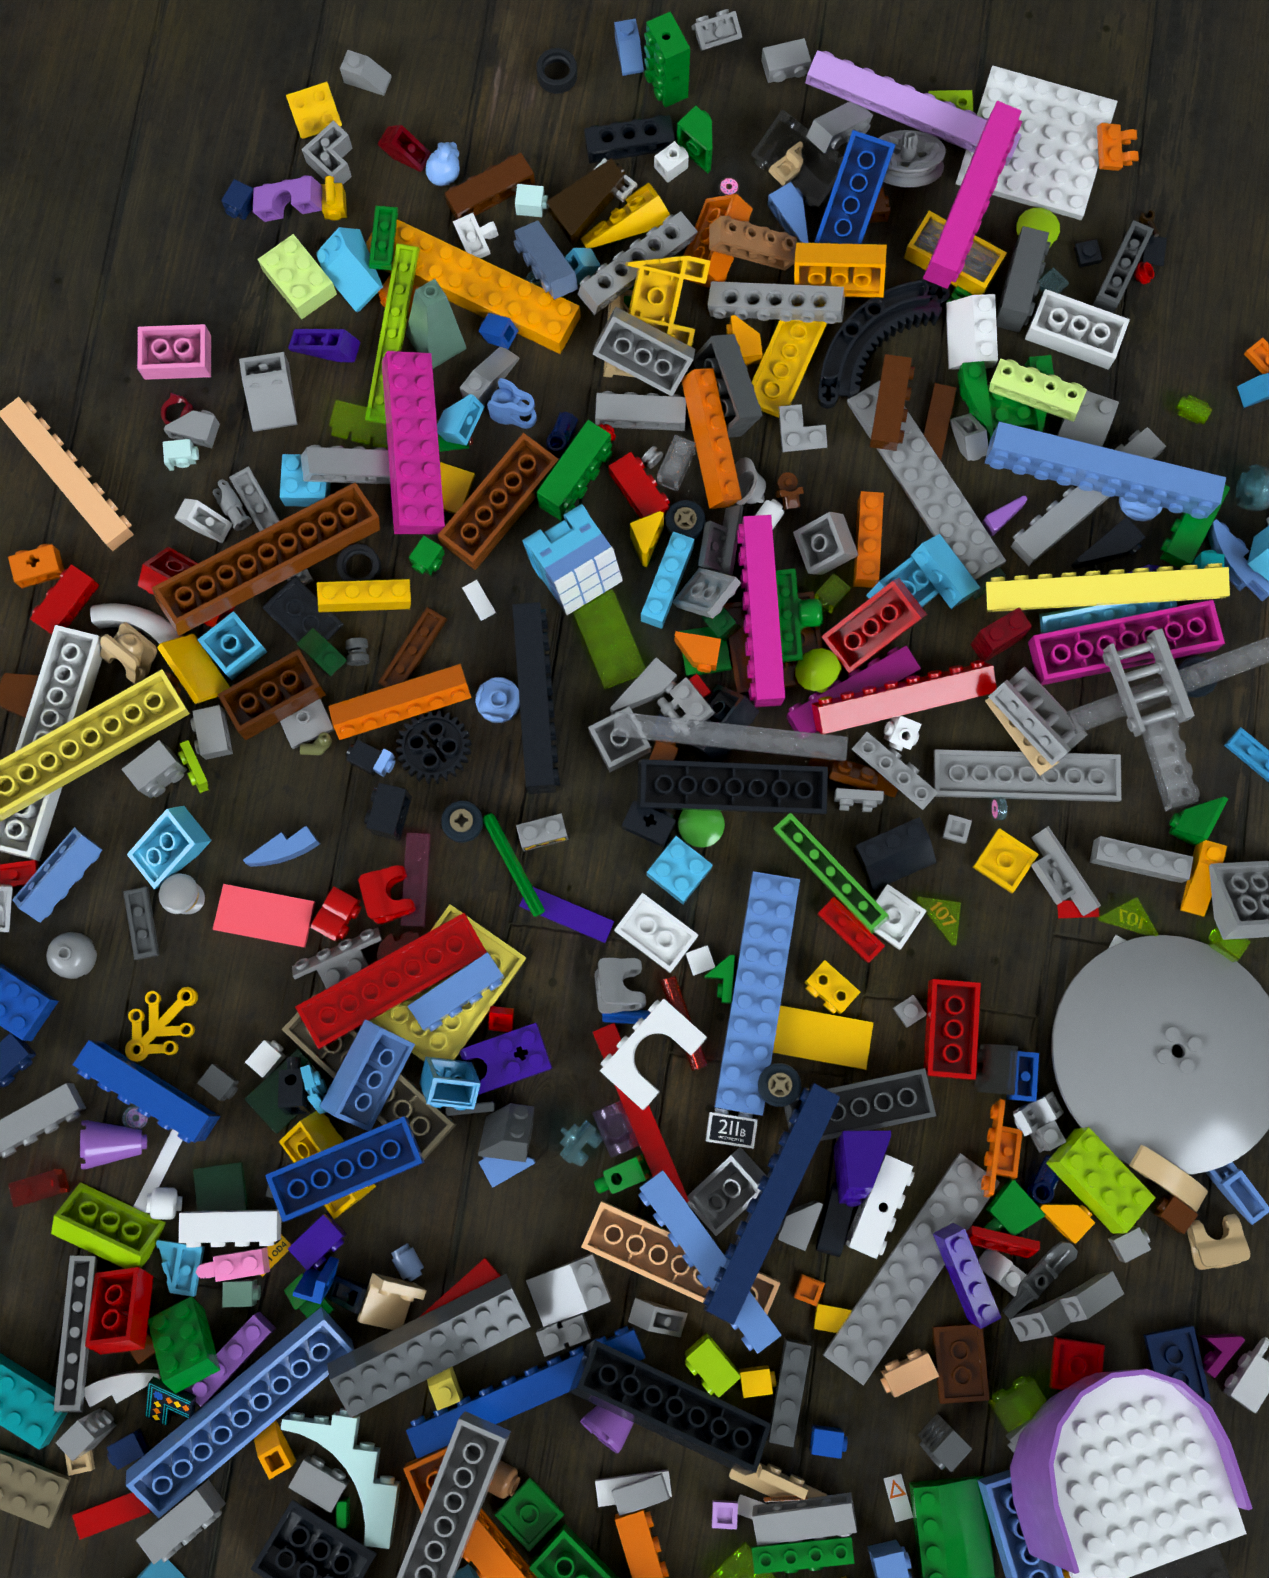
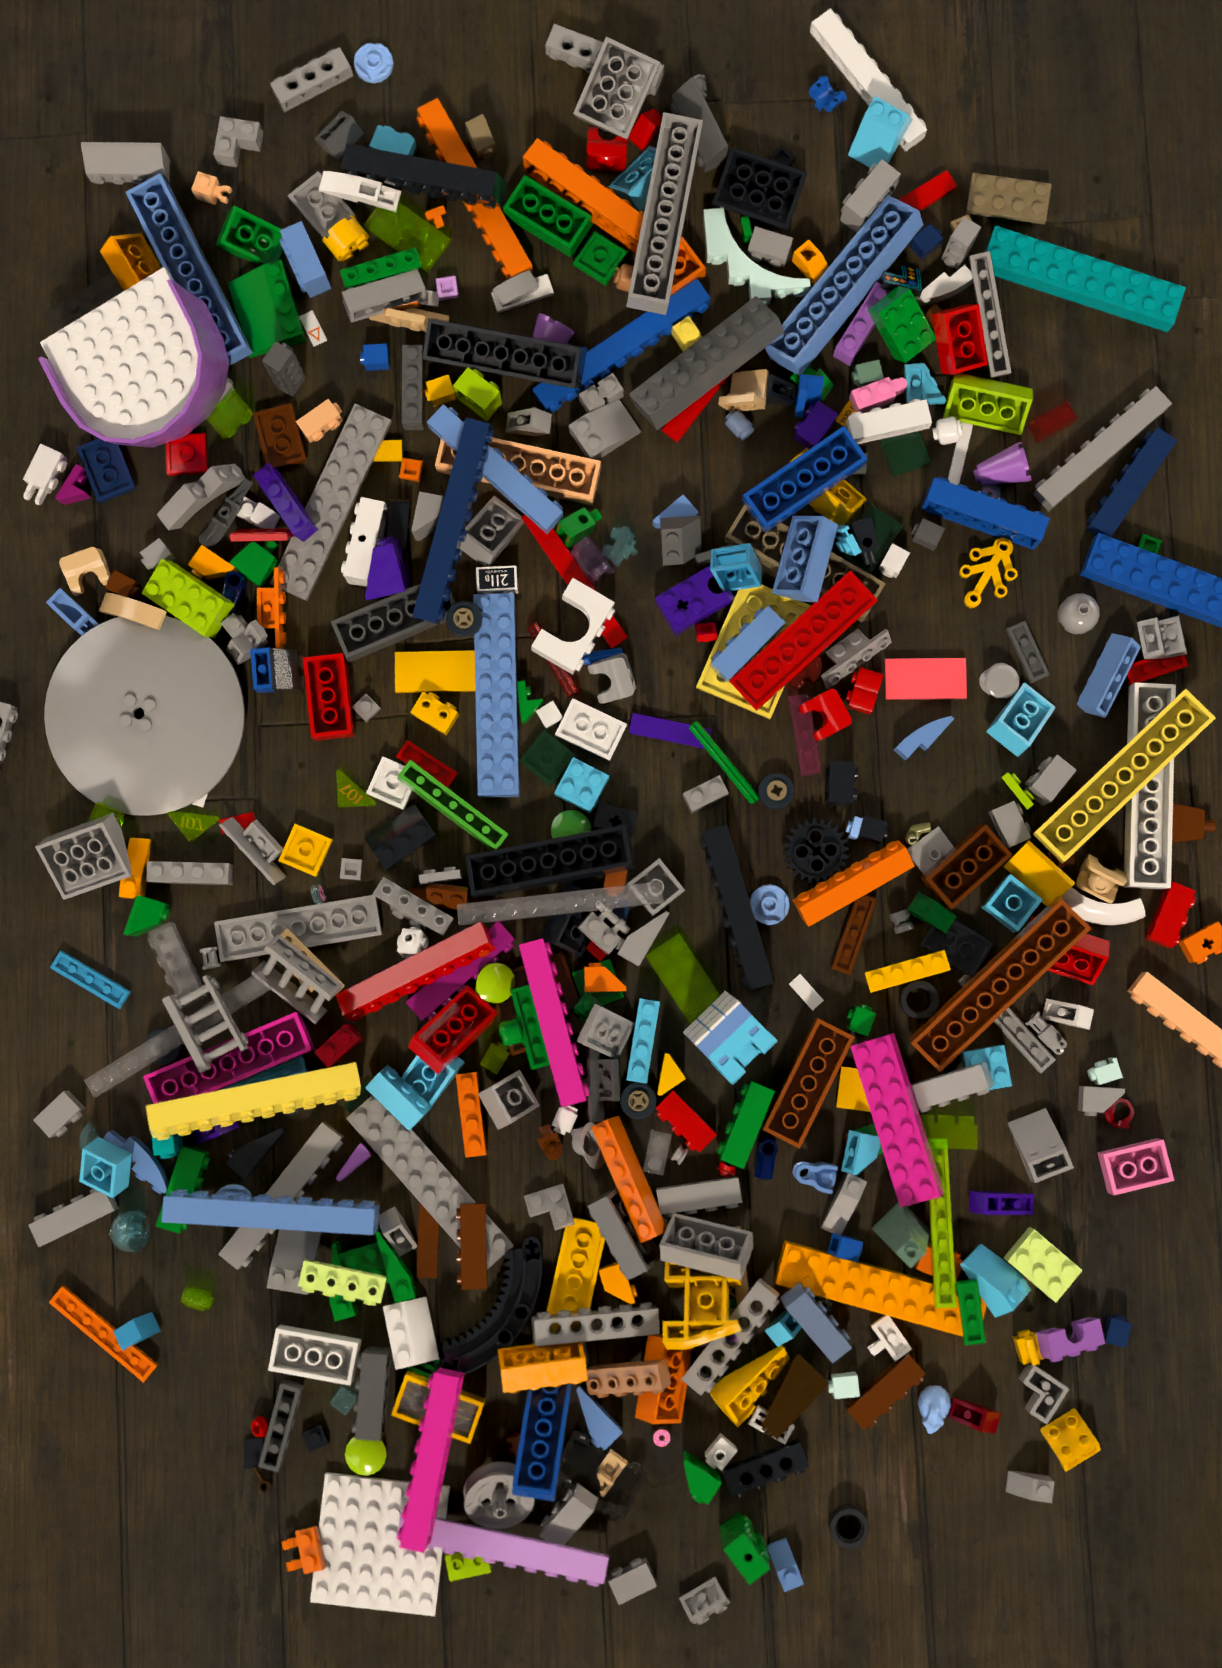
camera: 170 degrees right, 5 degrees up
none -> light grey bush [199,947,221,970]
none -> clear green plate [519,730,576,787]

